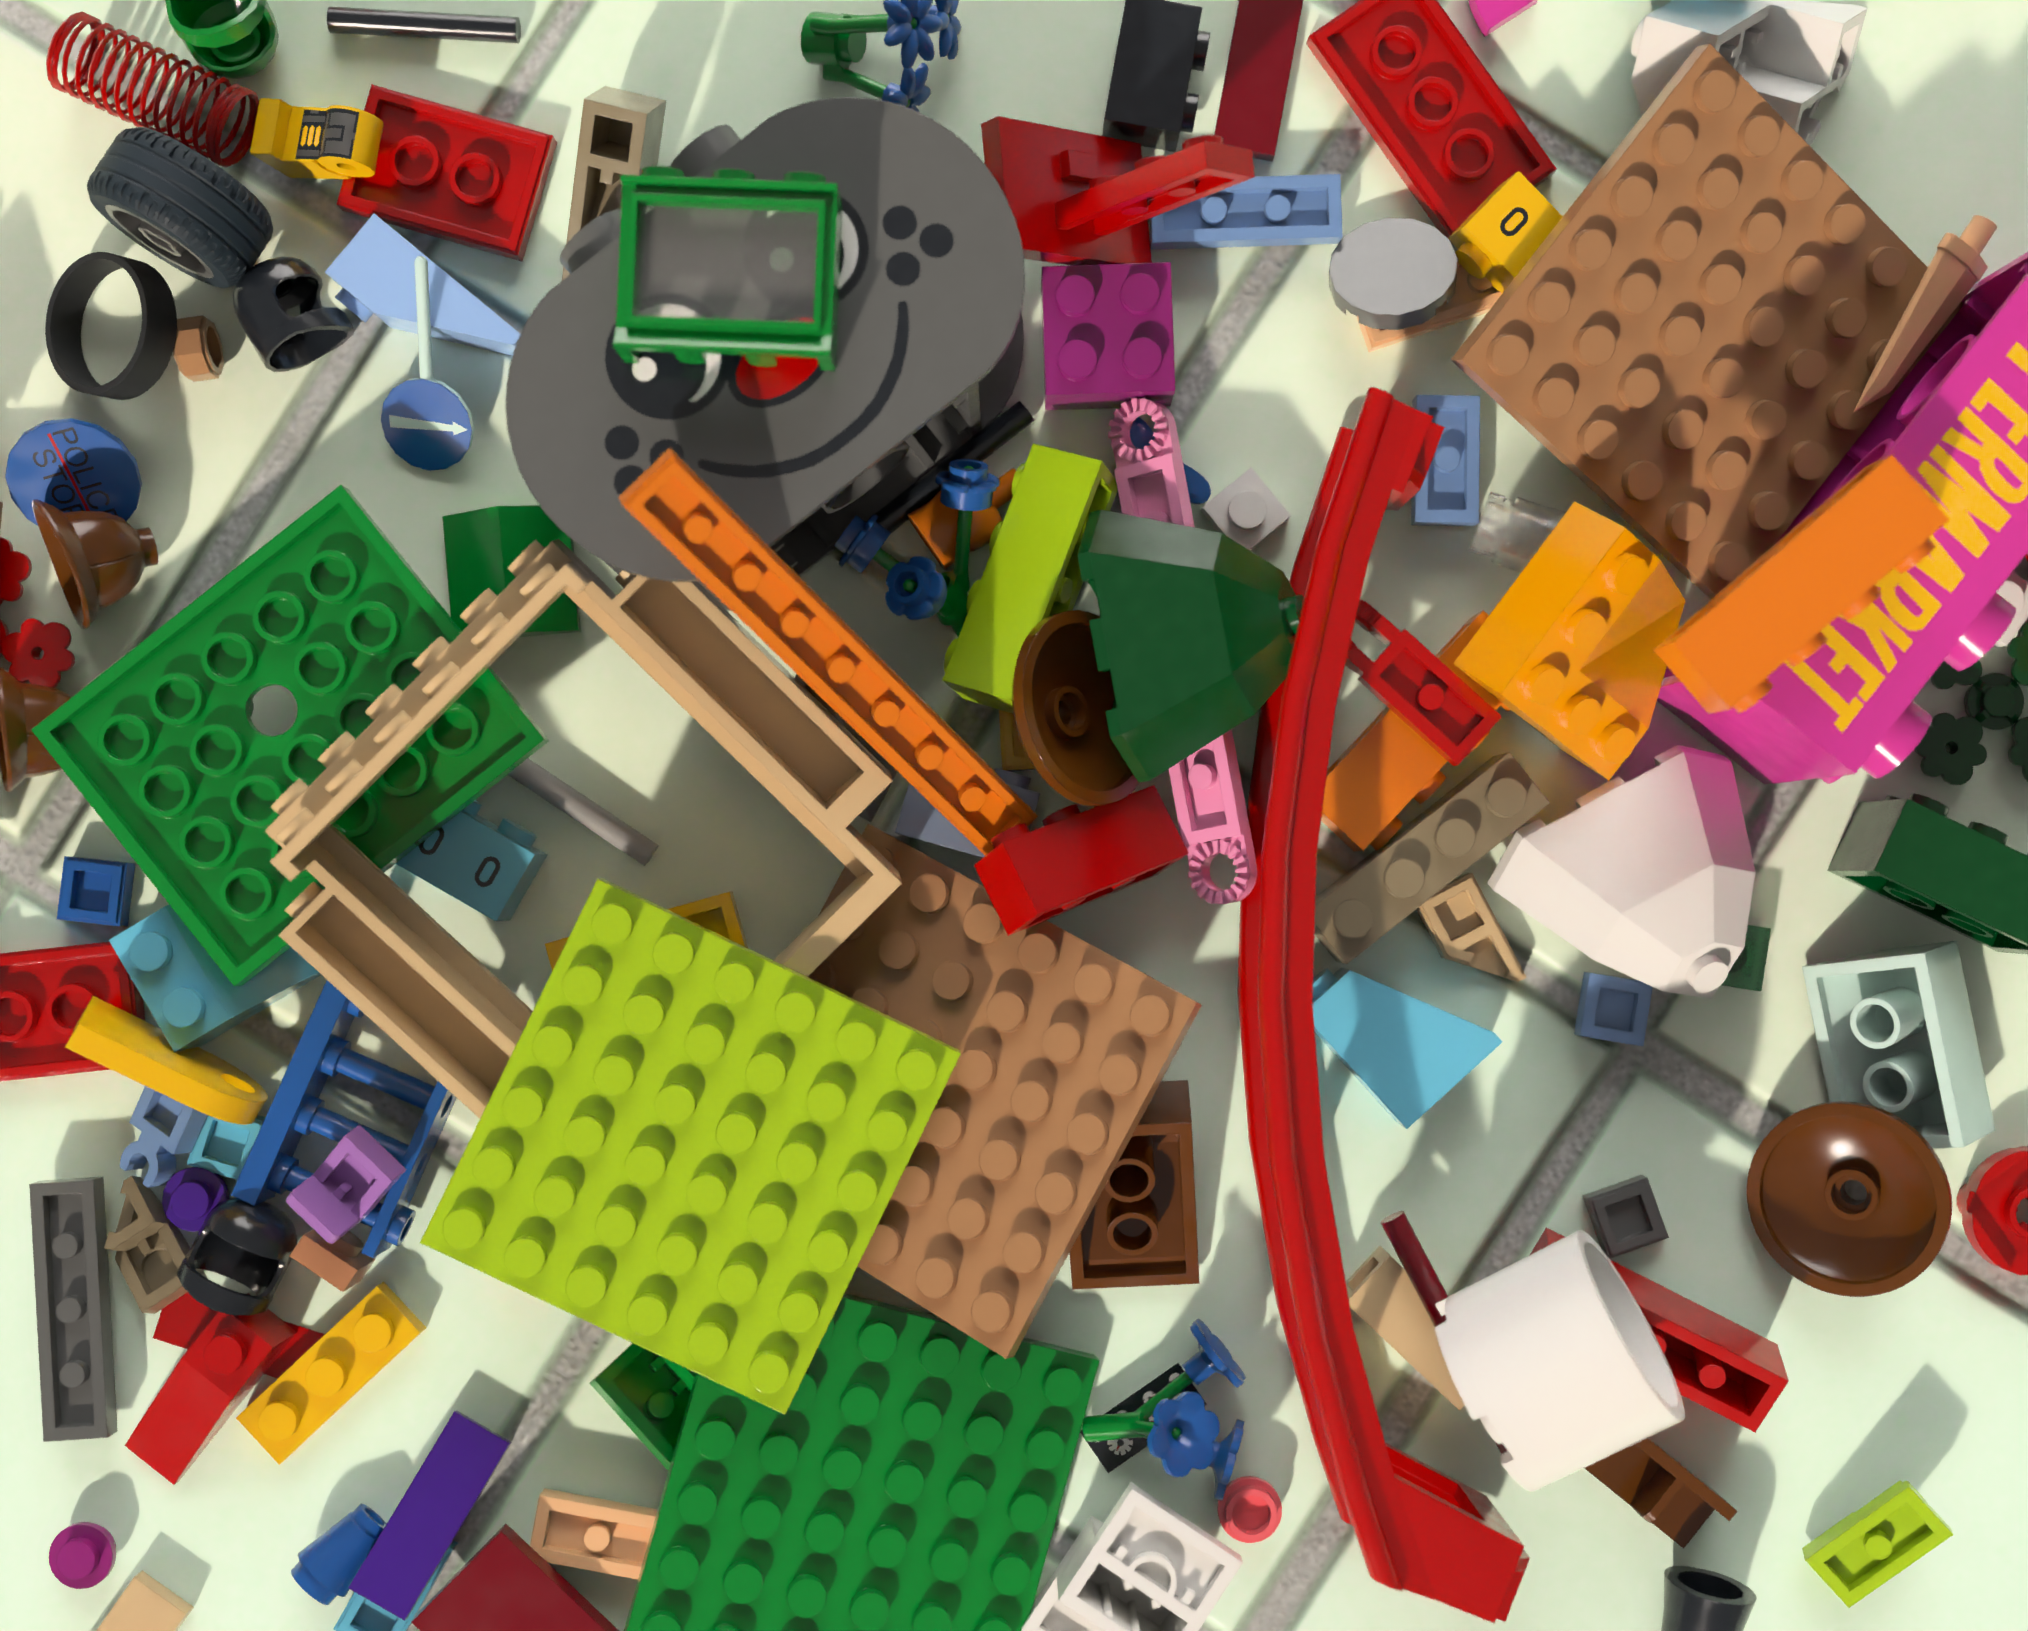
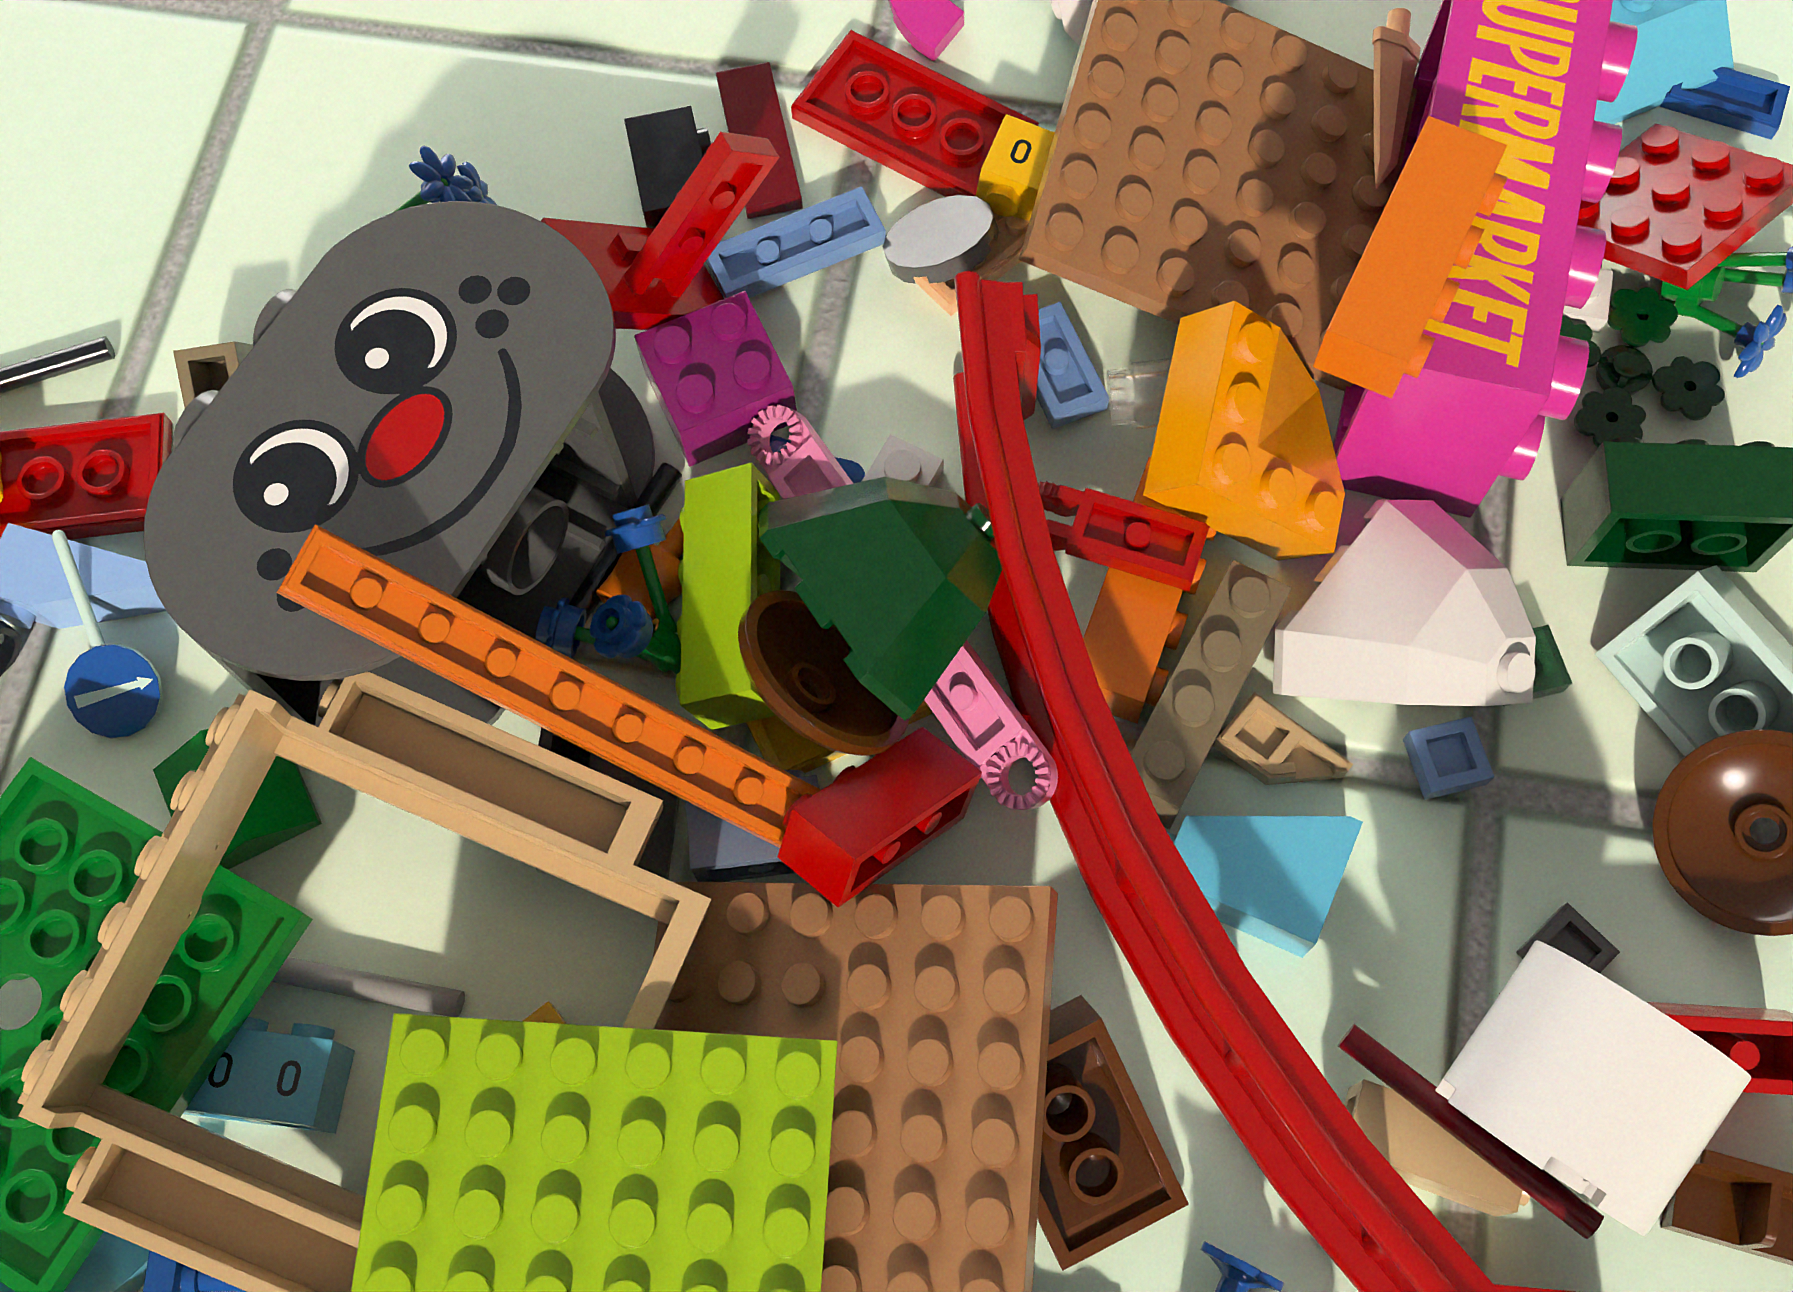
camera: 20 degrees left, 20 degrees down
window [613,166,843,371] -> none

